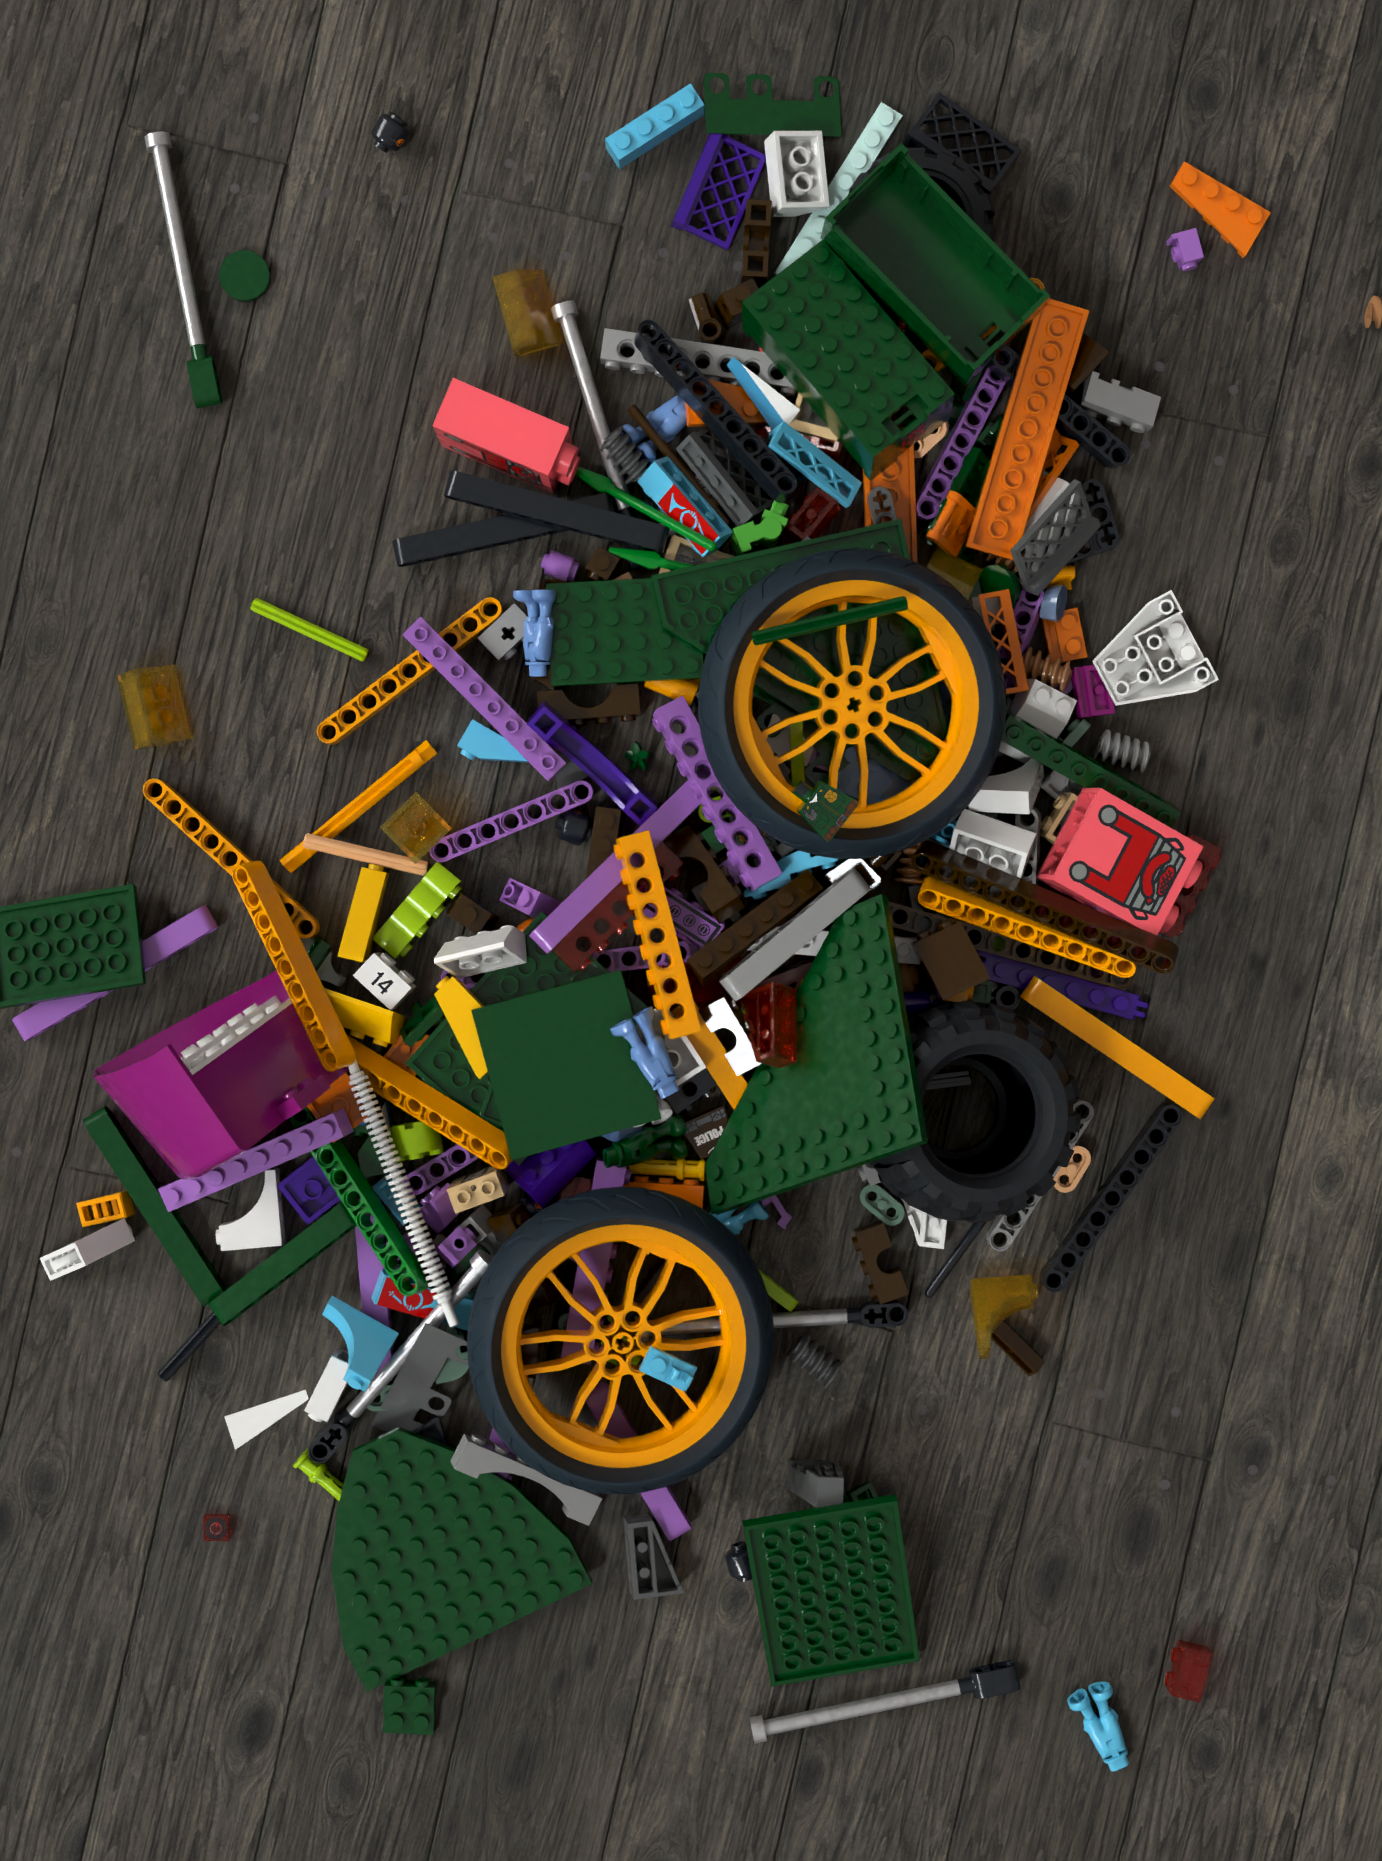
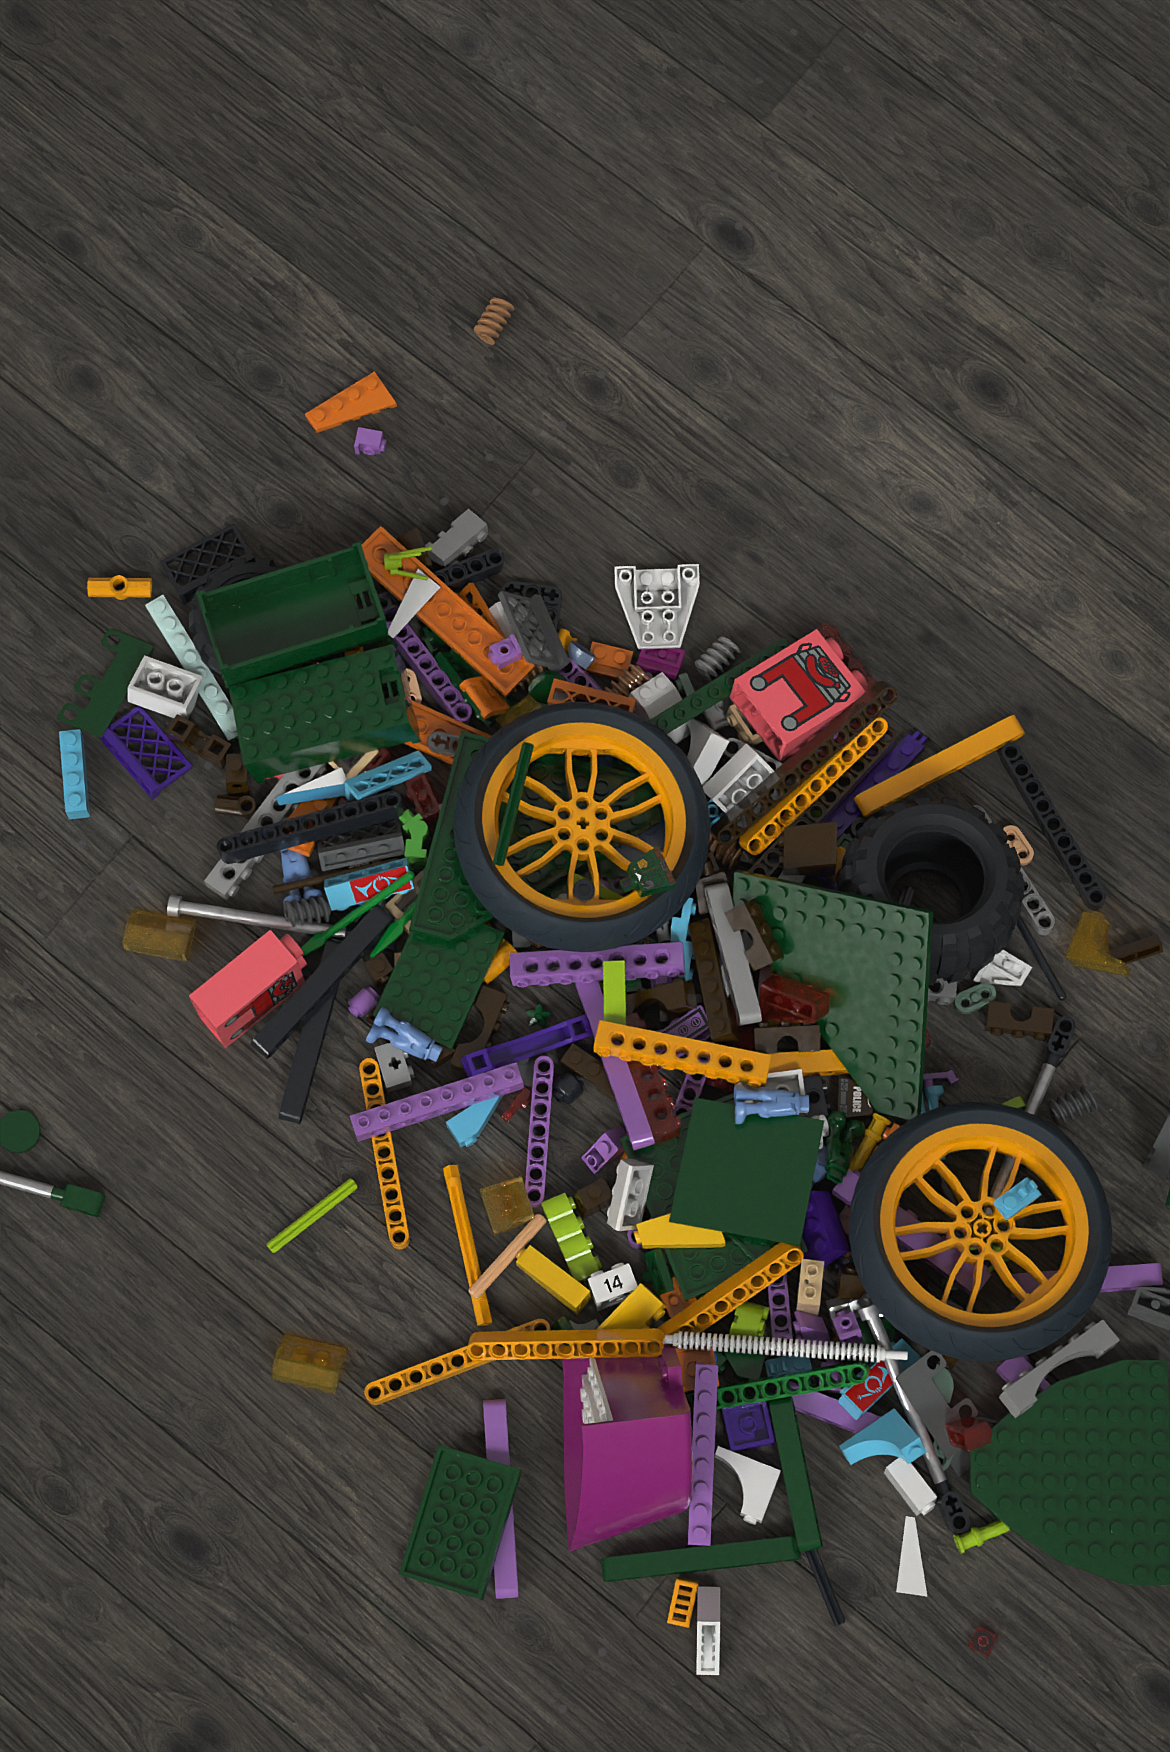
camera: 55 degrees left, 15 degrees down
none -> light orange piece [87,575,152,600]
none -> lime plant [384,546,433,580]
none -> white sticker [388,569,440,638]
none -> medium lavender brick [488,634,522,669]
none -> clear red plate [500,1088,531,1123]
none -> black tile [572,879,595,903]
none -> lime tile [603,961,627,1026]
none -> dark brown arch [725,898,784,972]
none -> clear red brick [945,1416,992,1452]

